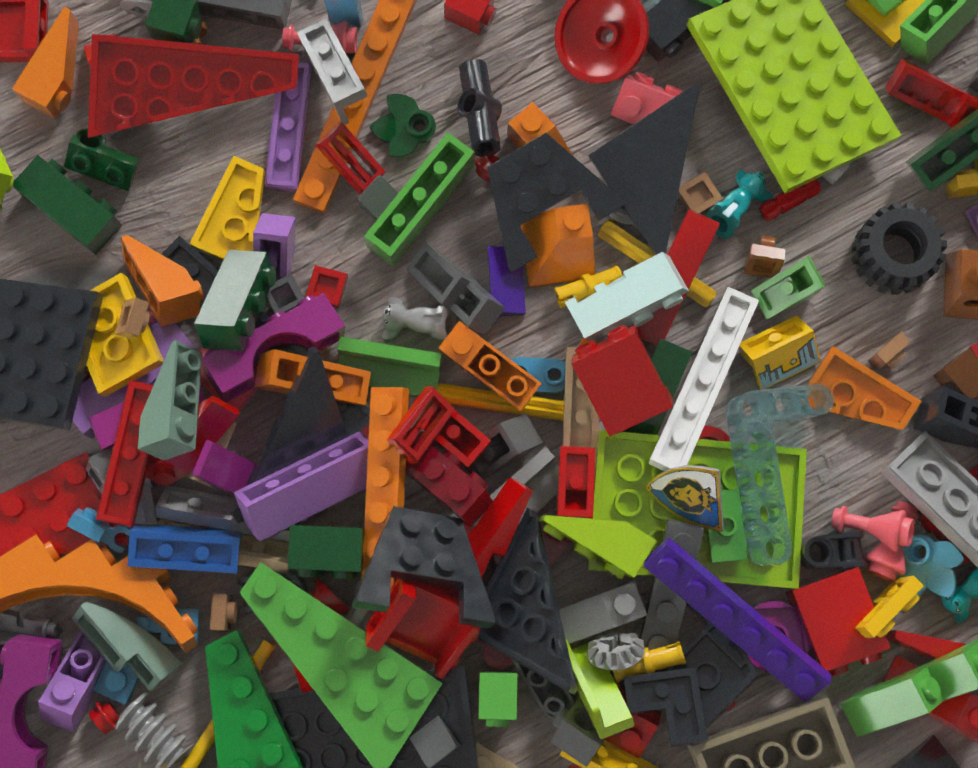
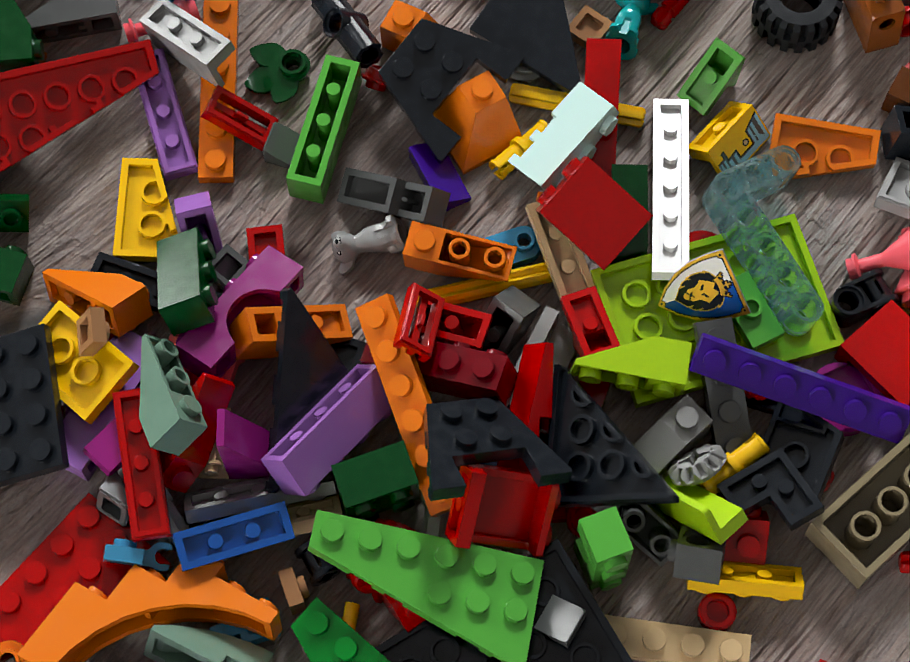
camera: 20 degrees left, 10 degrees down
bright green panel [337,336,443,397] -> none
dark orange tile [744,235,785,278] -> none
medium nougat plate [868,331,911,370] -> none

